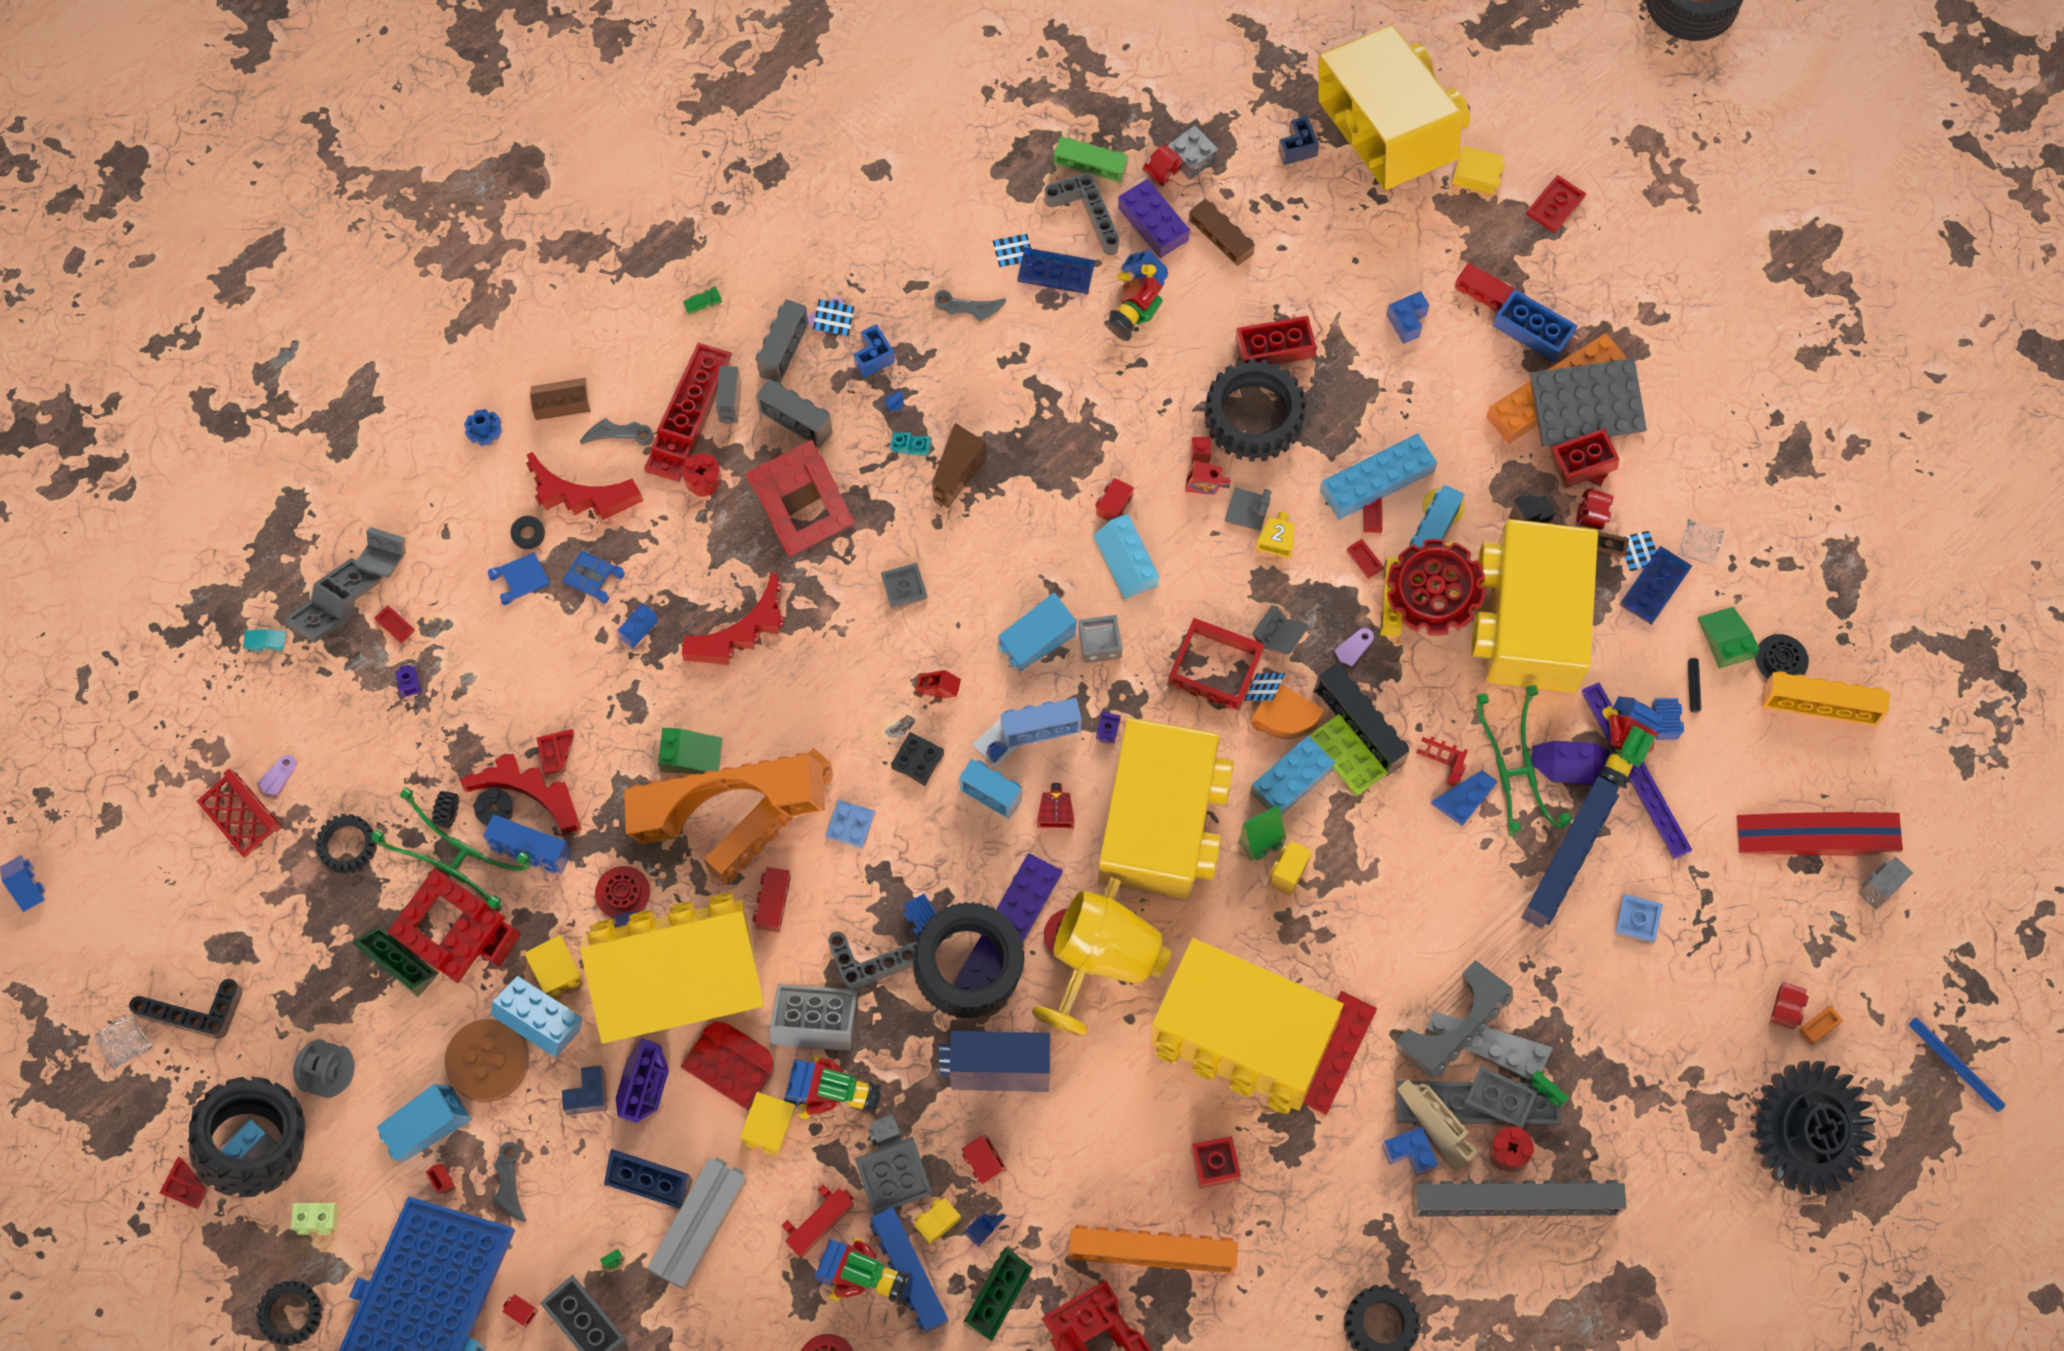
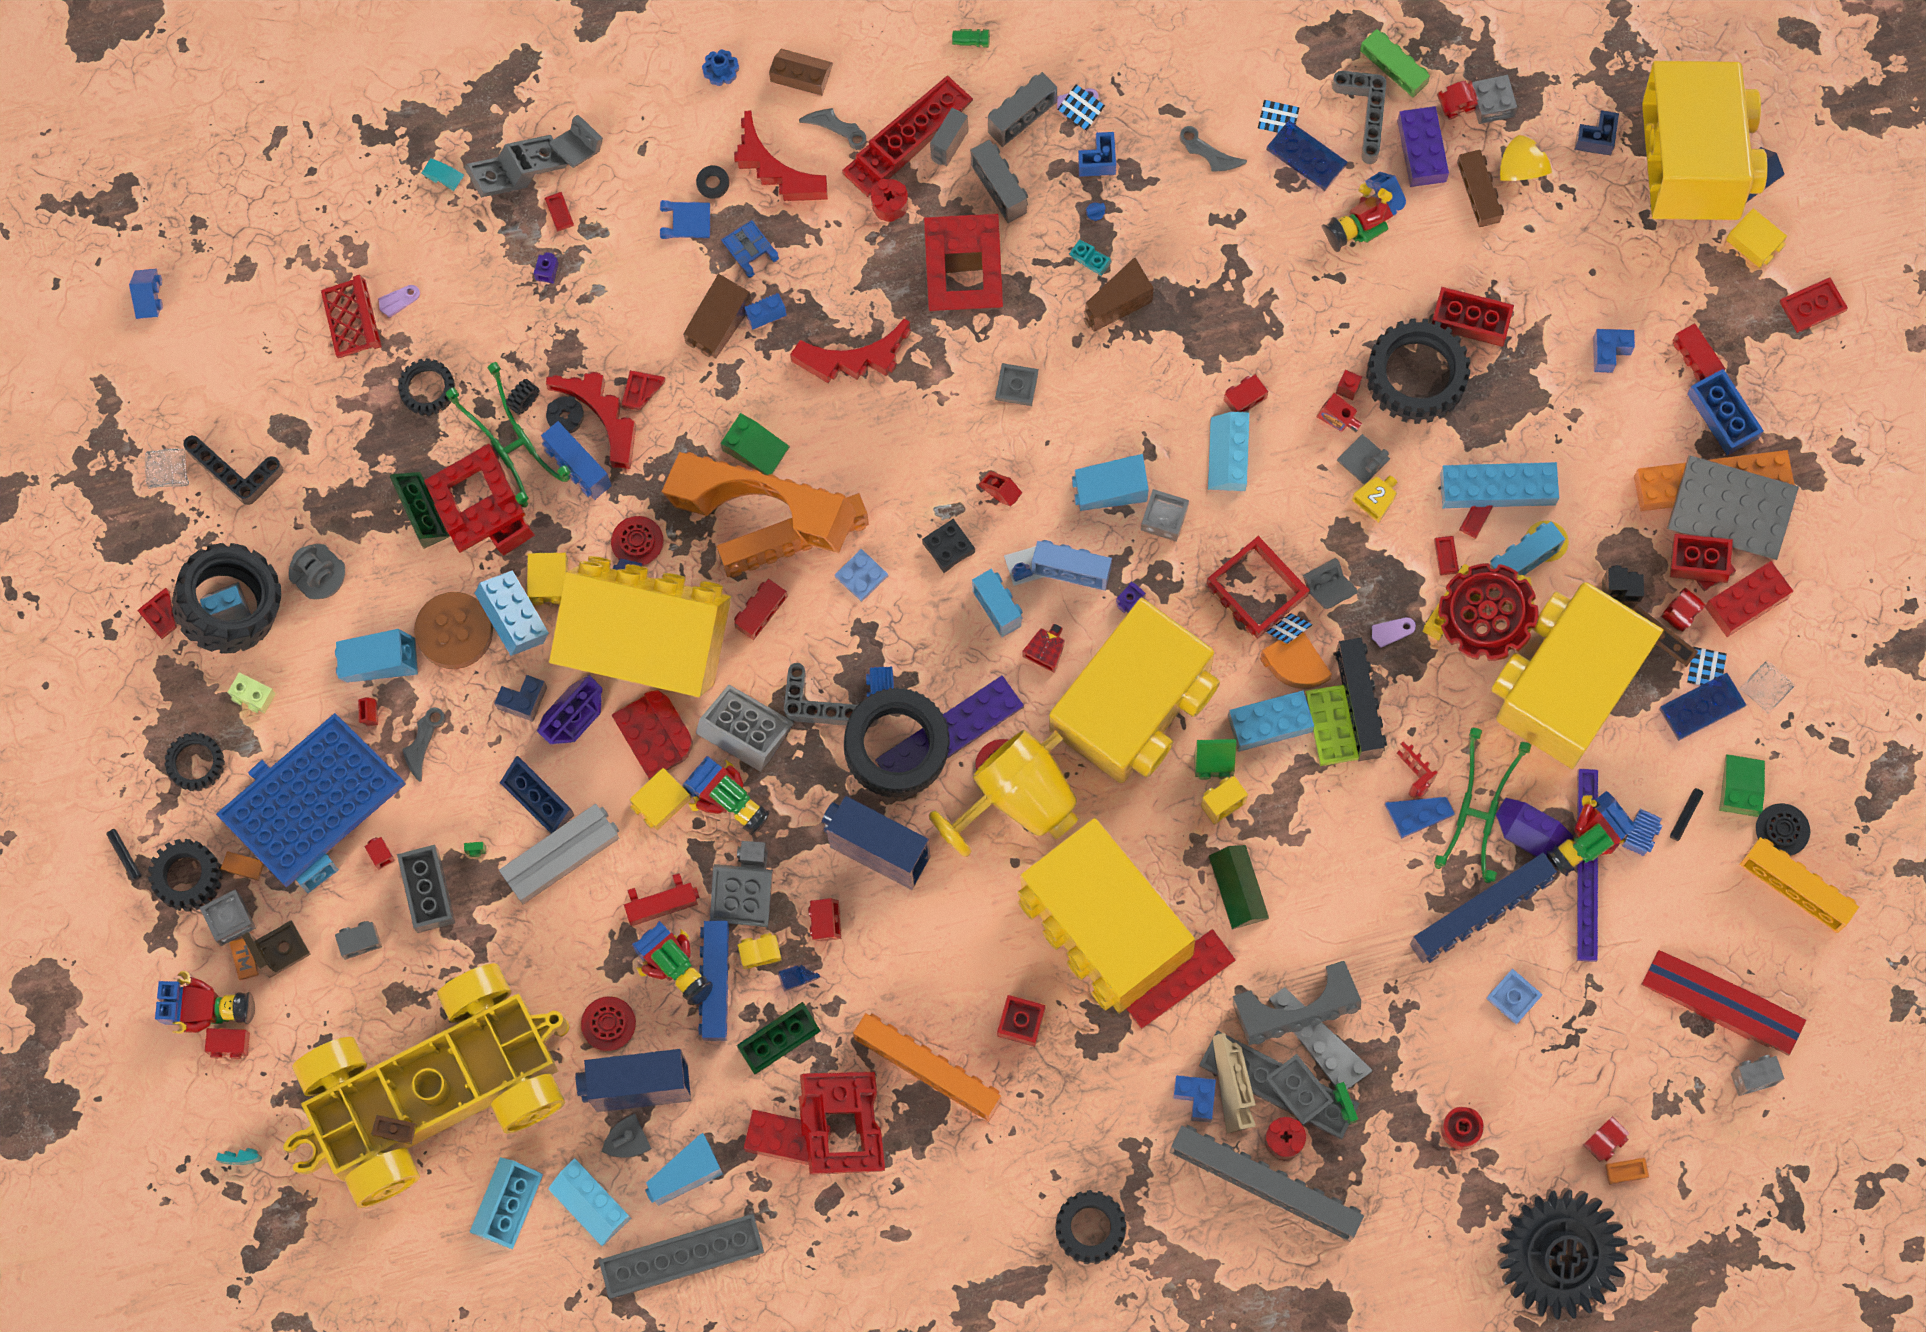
camera: 30 degrees right, 5 degrees up
blue axle [1909,1017,2006,1112] -> none
none -> reddish brown slope [683,273,752,359]
none -> dark green slope [1208,845,1269,930]
none -> red brick [1441,1107,1484,1150]
none -> yellow brick [1500,135,1552,181]
none -> red brick [1705,561,1794,637]

